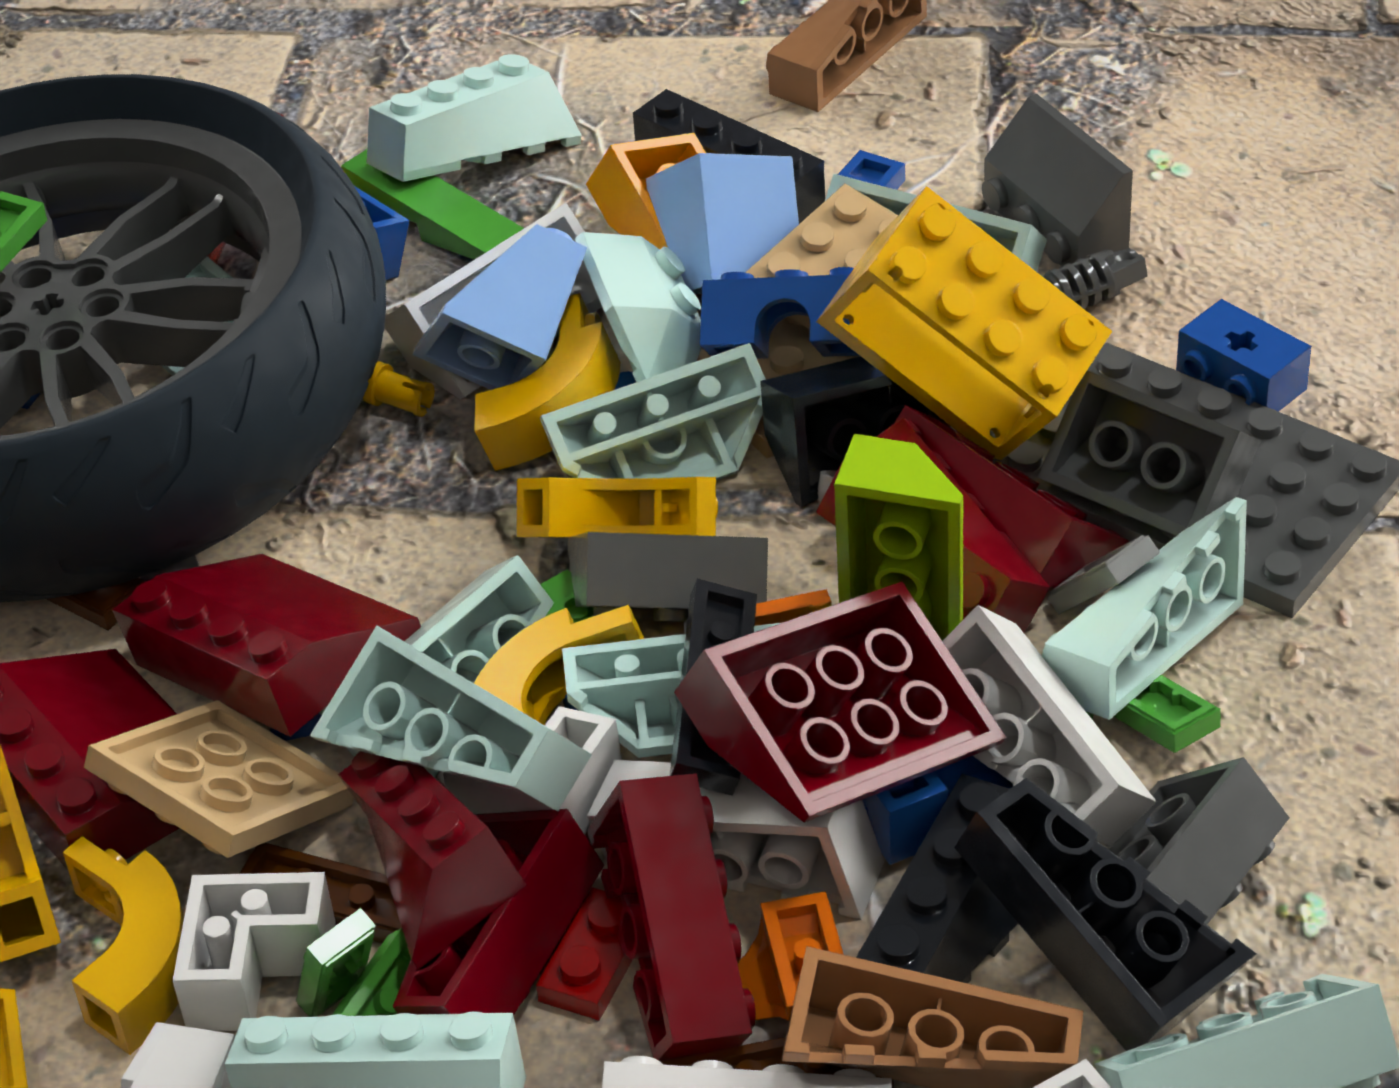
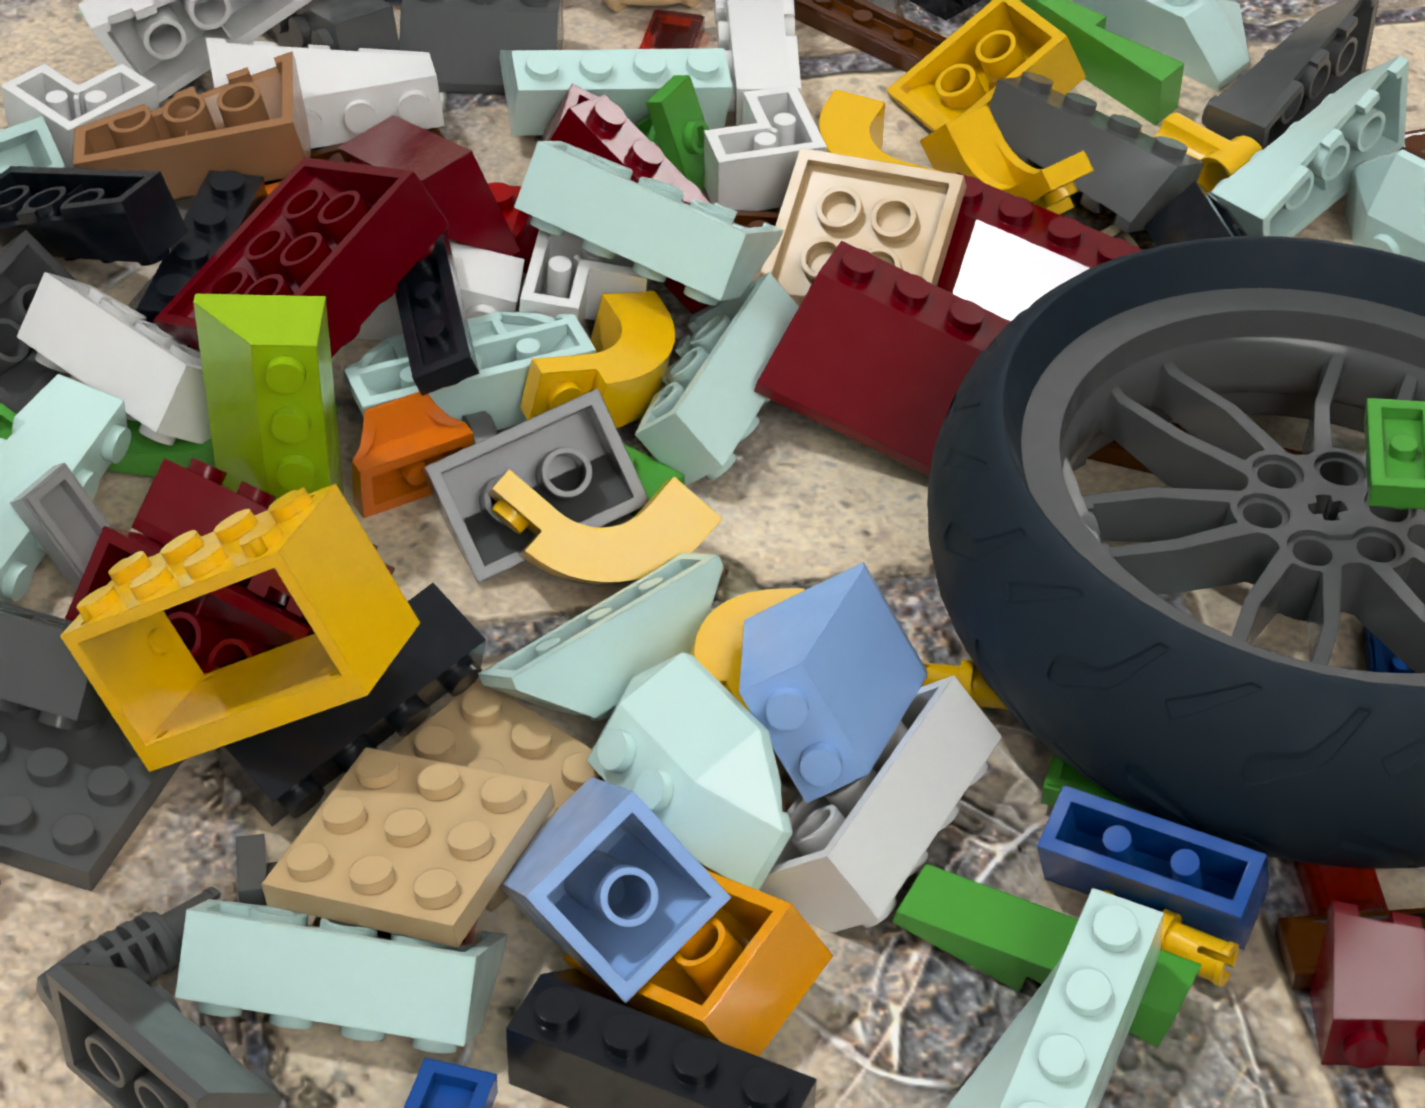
camera: 160 degrees right, 0 degrees up
blue arch [700,267,860,359] -> none

